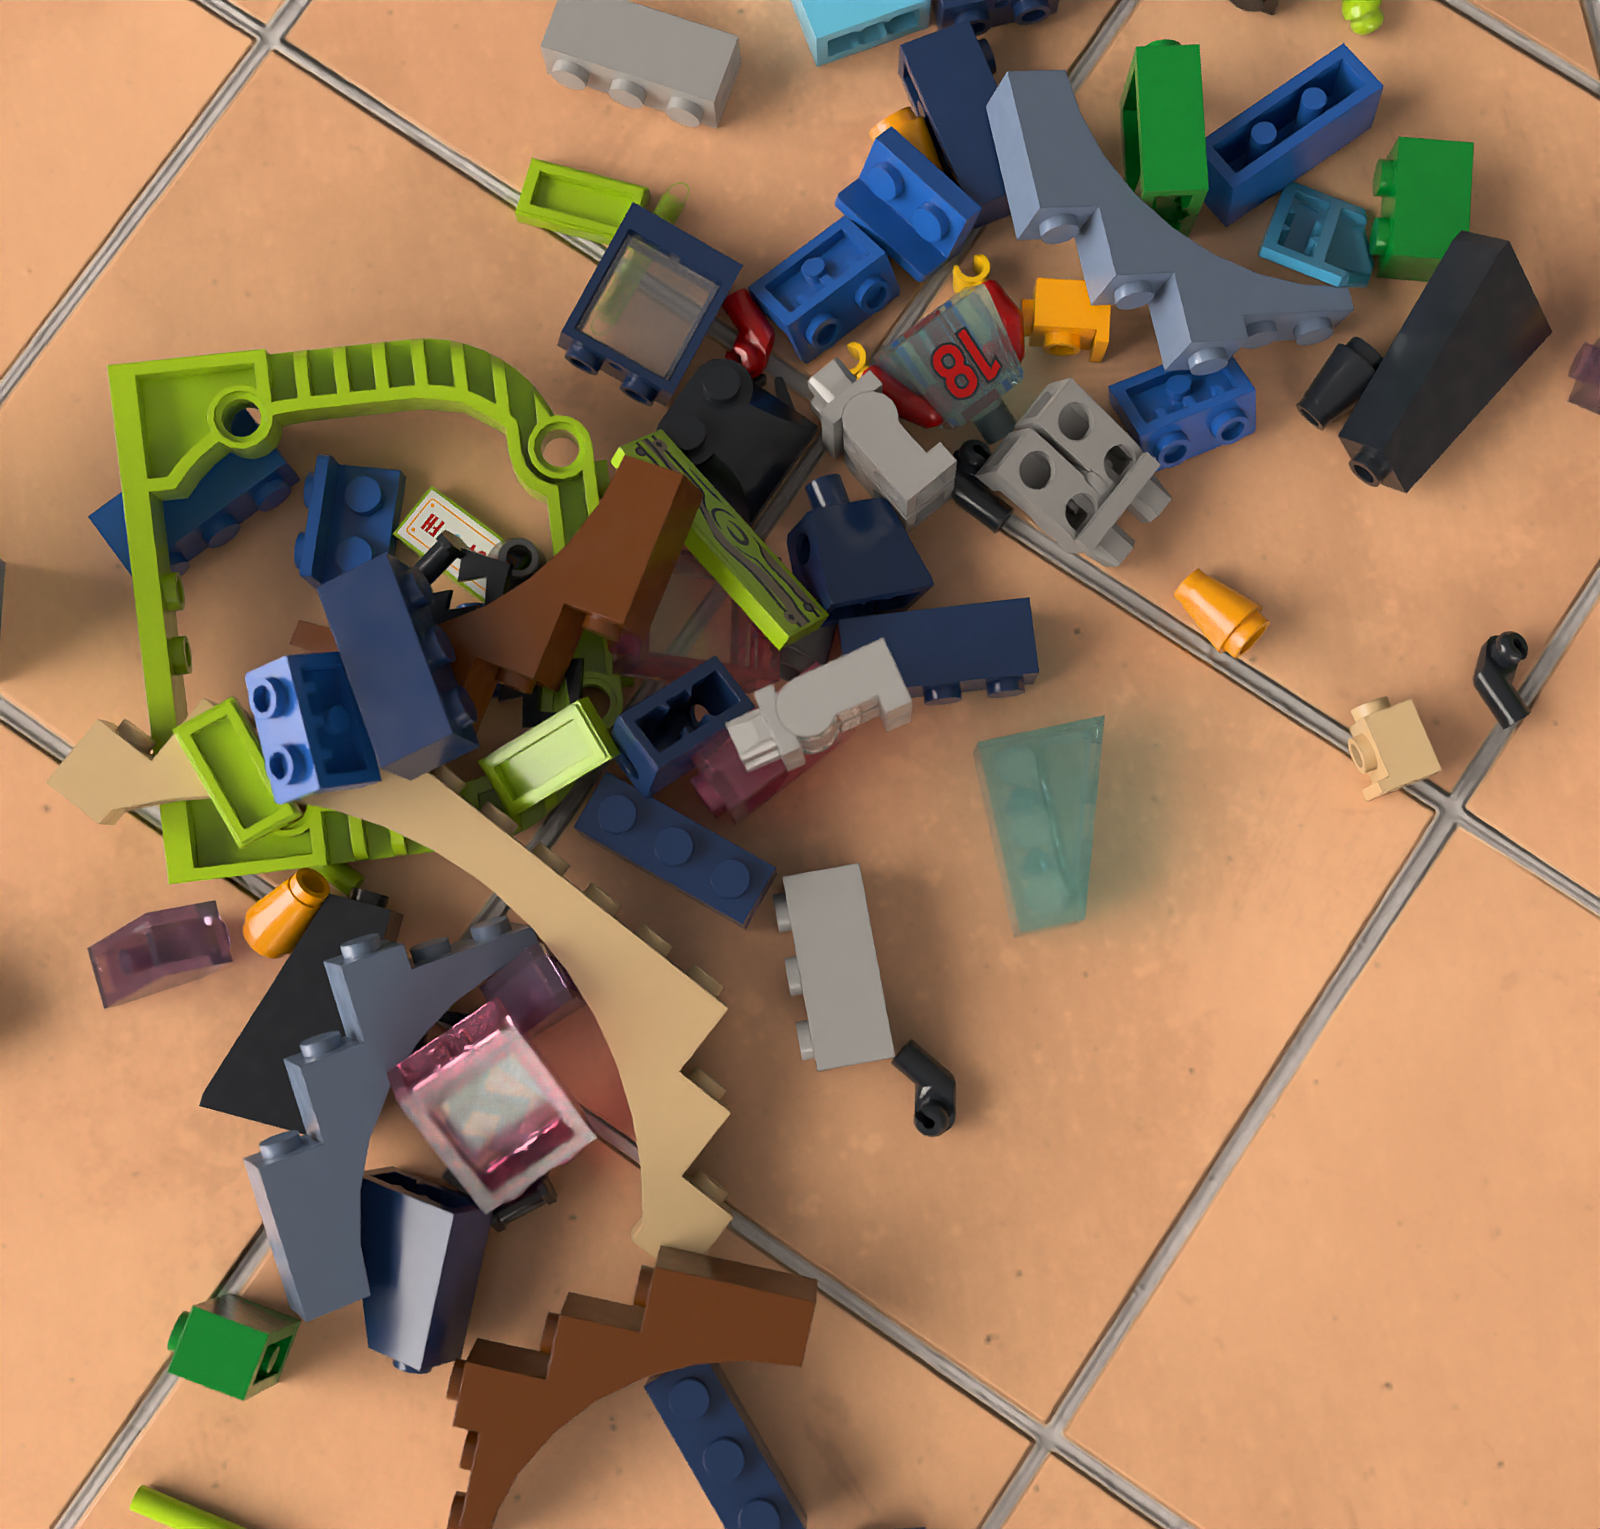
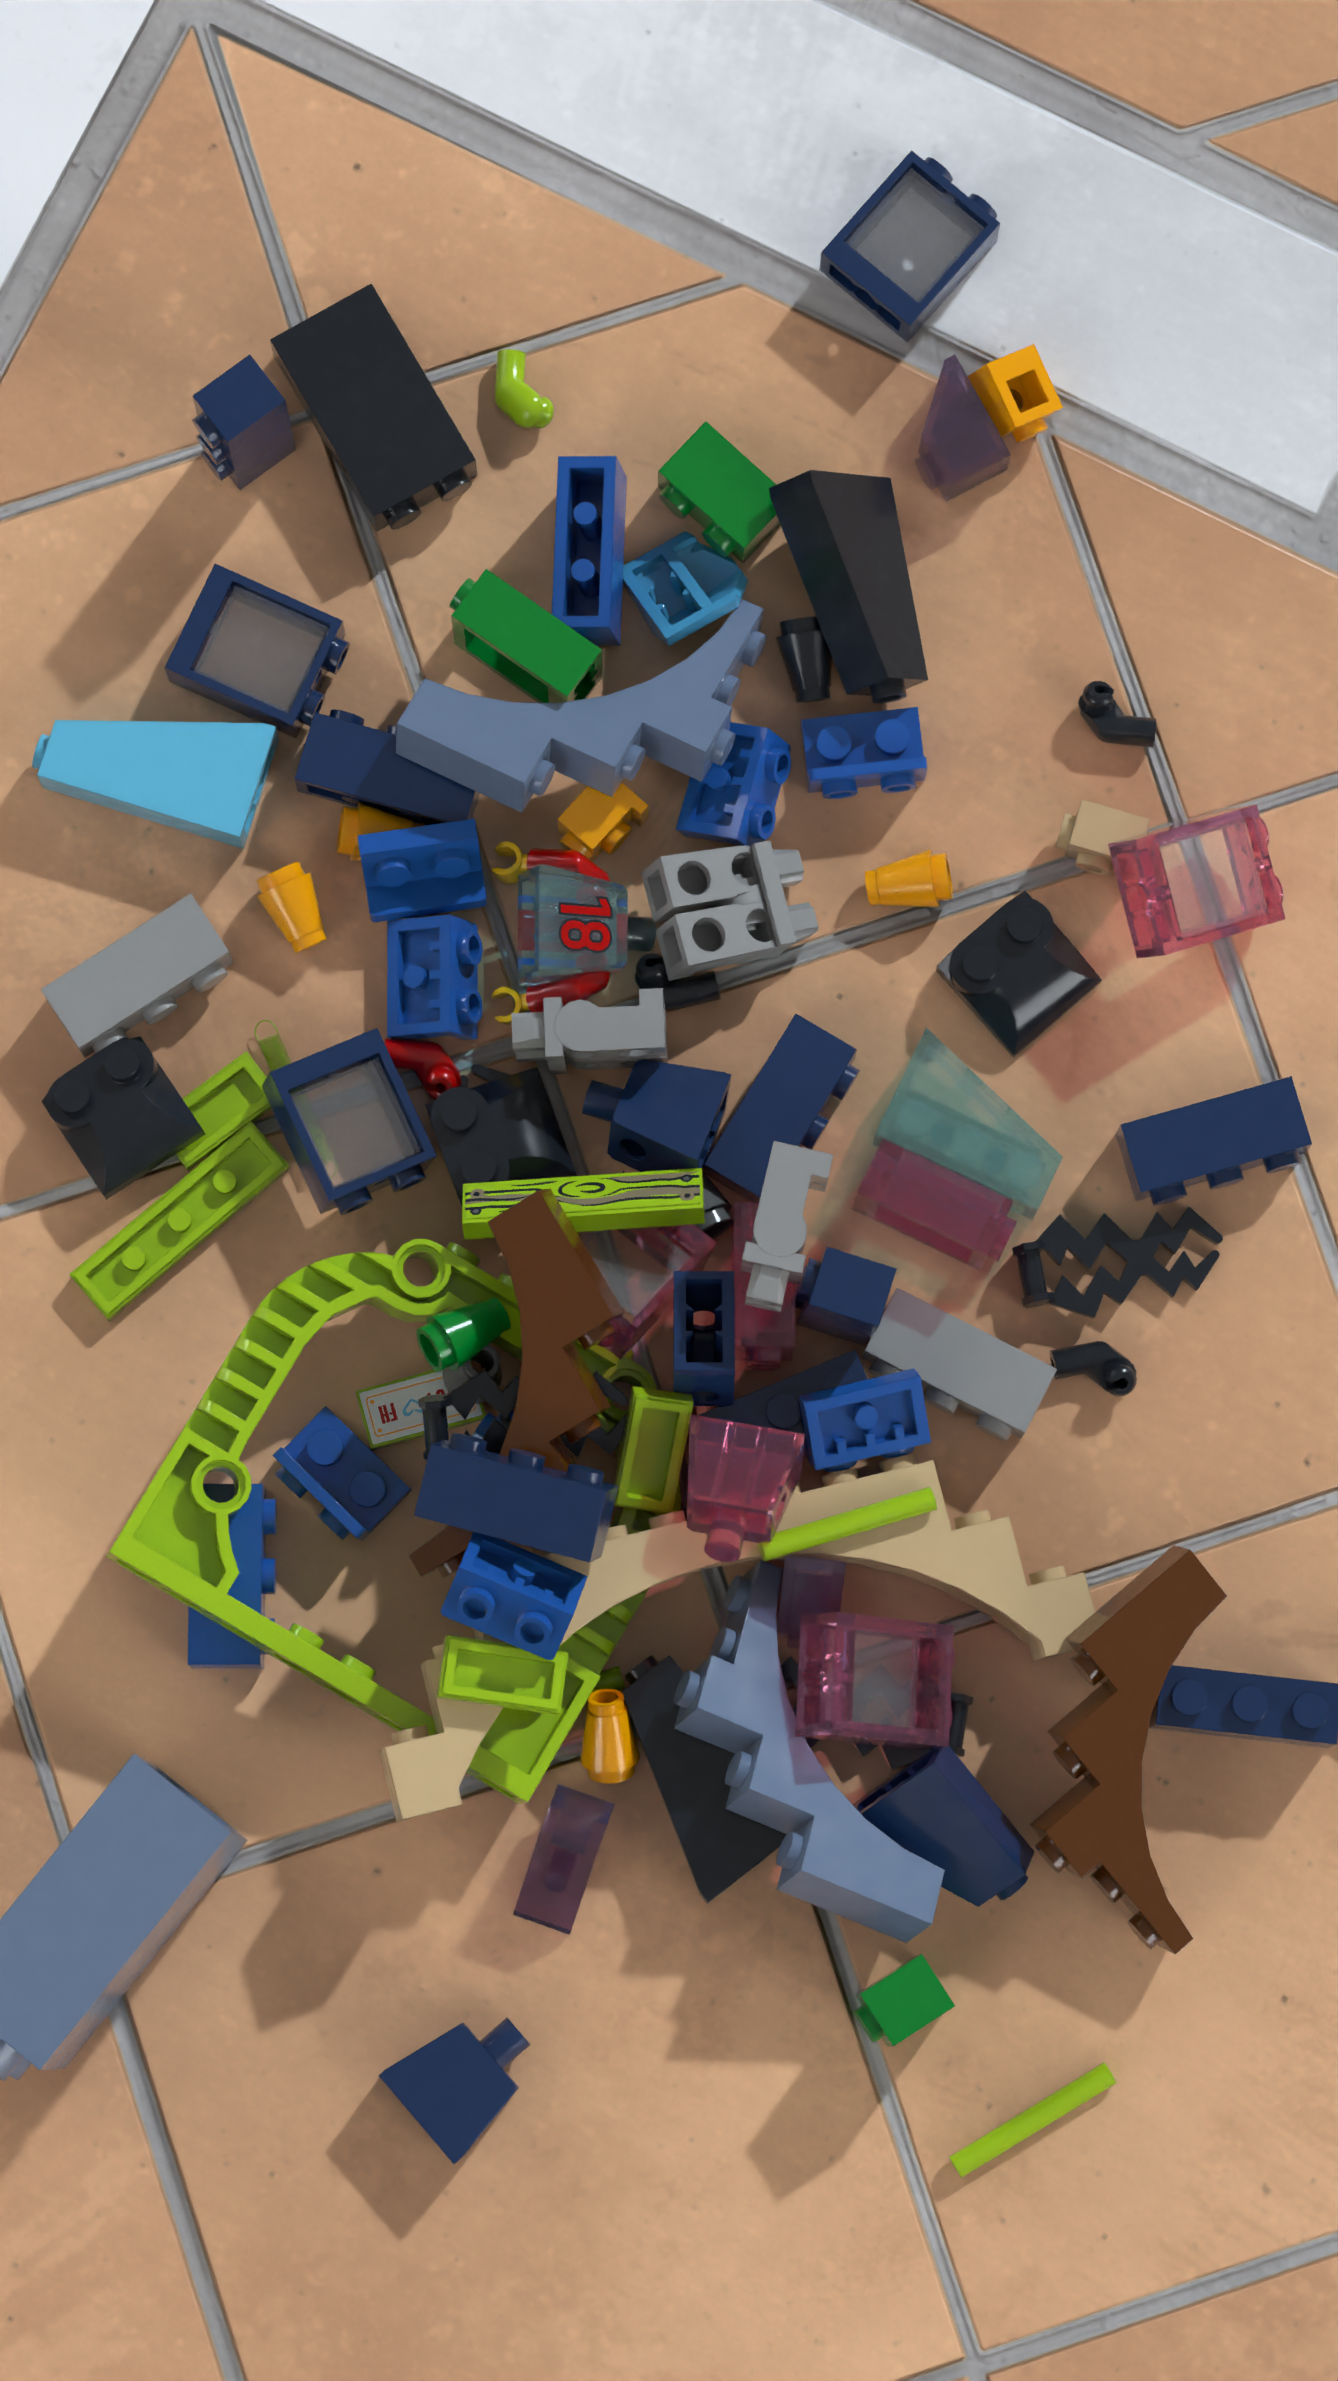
camera: 60 degrees left, 0 degrees up
none -> black slope [41,1036,205,1200]
none -> lime tile [69,1121,290,1321]
none -> light orange cone [256,861,327,954]
none -> green cone [416,1297,511,1372]
none -> clear pink torso [687,1414,805,1562]
none -> lime bar [757,1487,937,1561]
none -> dark blue brick [790,1247,897,1346]
none -> blue bracket [798,1368,931,1472]
none -> blue bracket [801,707,928,799]
none -> clear pink window [852,1139,1017,1271]
none -> black slope [936,891,1102,1058]
none -> black piece [1012,1206,1223,1319]
none -> window [1108,804,1285,958]
none -> dark blue brick [1116,1076,1312,1206]

